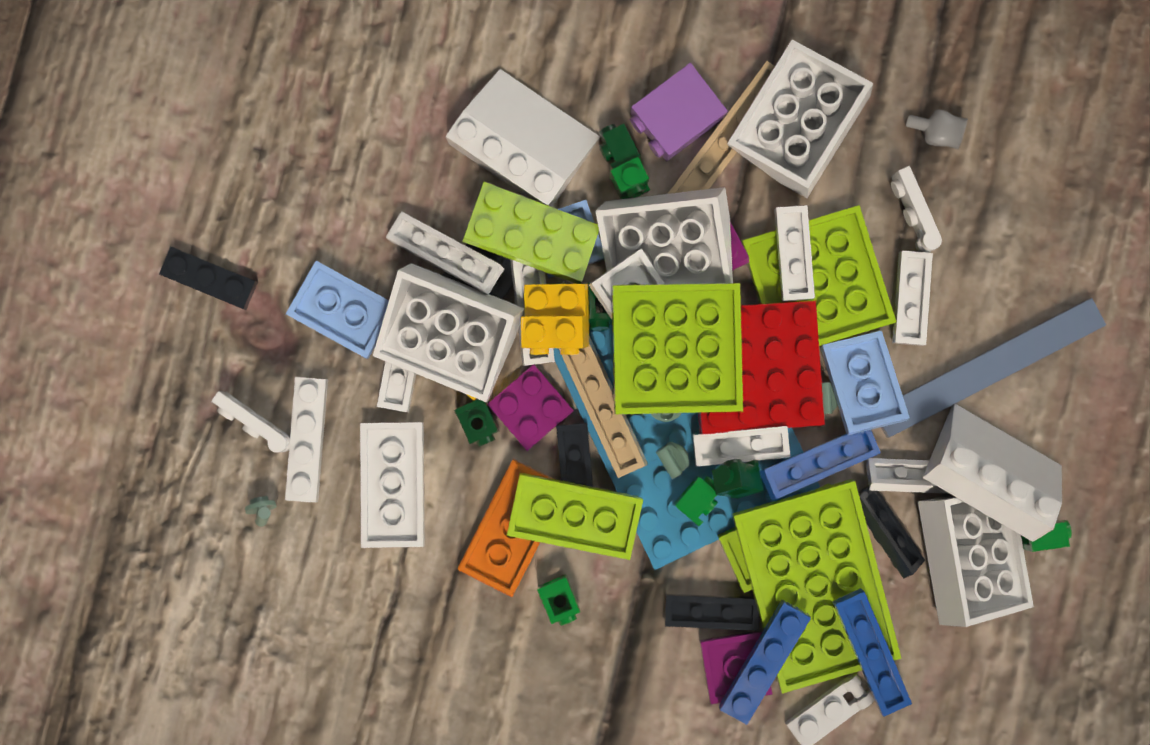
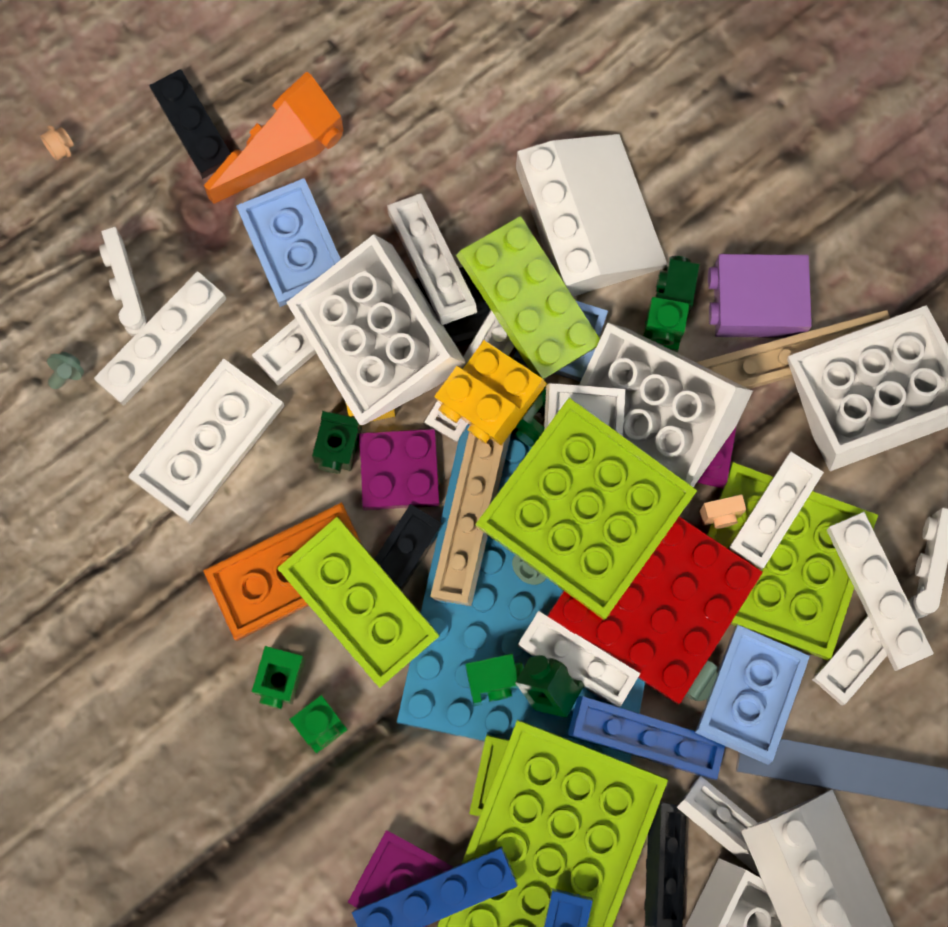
camera: 35 degrees right, 10 degrees down
sand green plate [656,442,689,479] -> none
black plate [664,594,759,631] -> none
none -> light nougat plate [40,125,74,161]
none -> orange wedge [204,72,343,204]
none -> green brick [289,695,348,754]
none -> light nougat plate [699,495,746,529]
none -> white plate [827,512,934,671]

